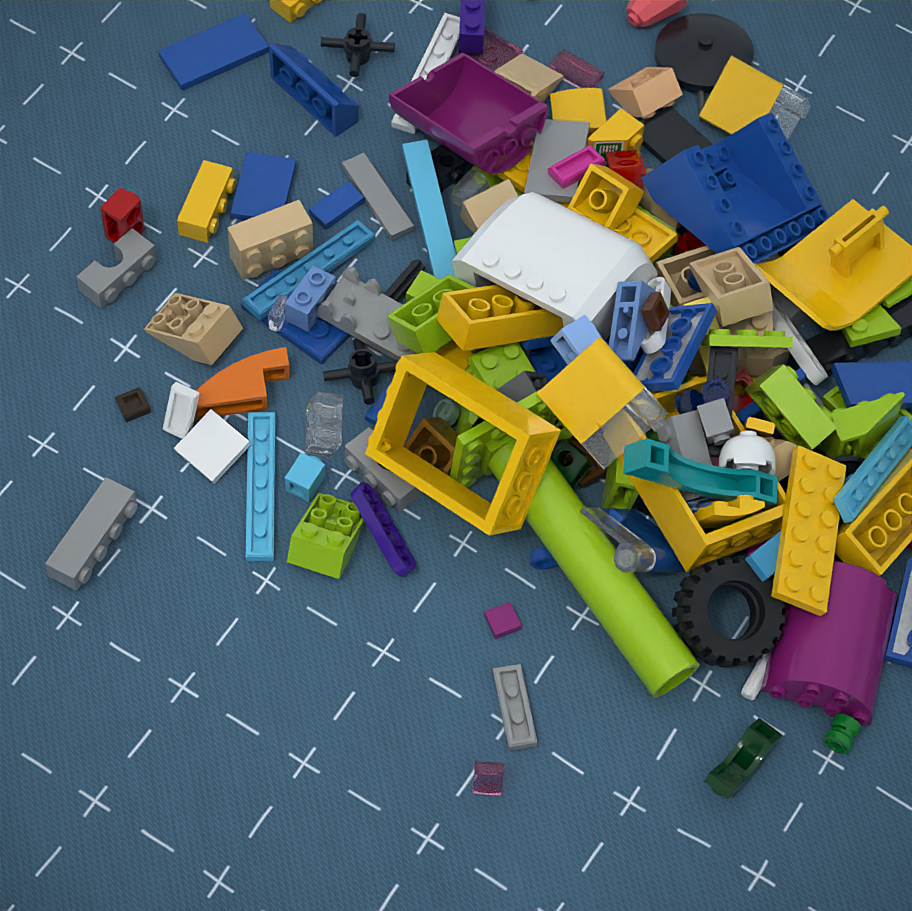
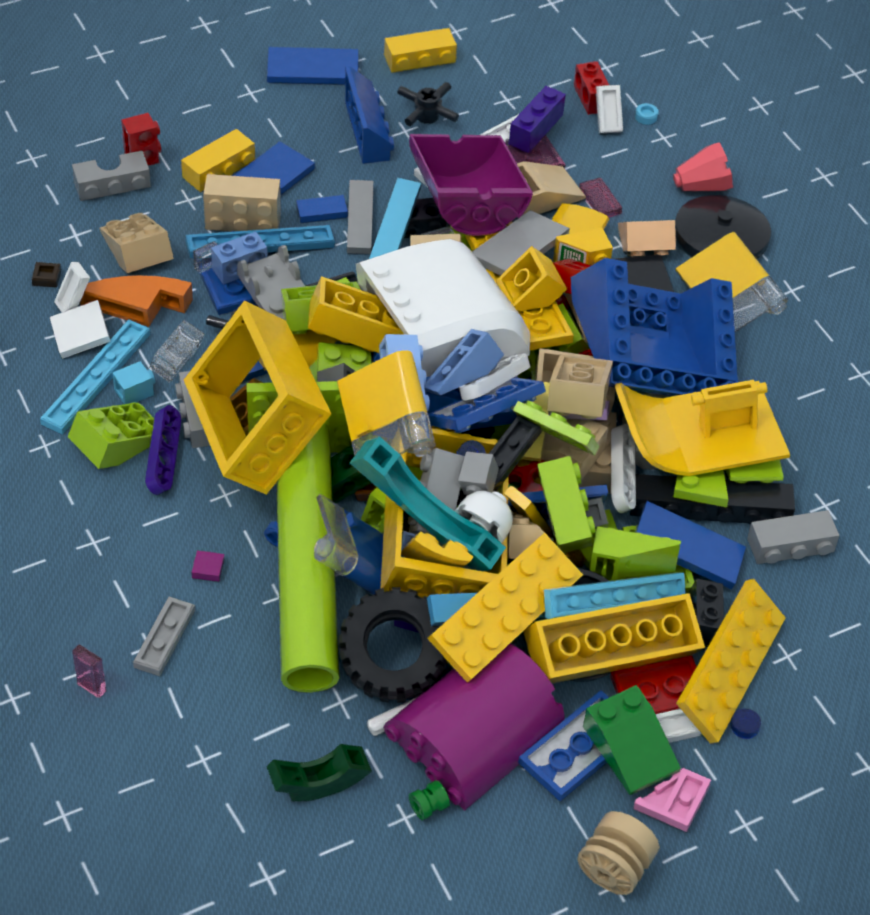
camera: 30 degrees right, 10 degrees down
dark pink tile [548,145,605,189] -> none
reddish brown plate [641,292,670,332] -> none
clear blue tile [702,378,730,403] -> none

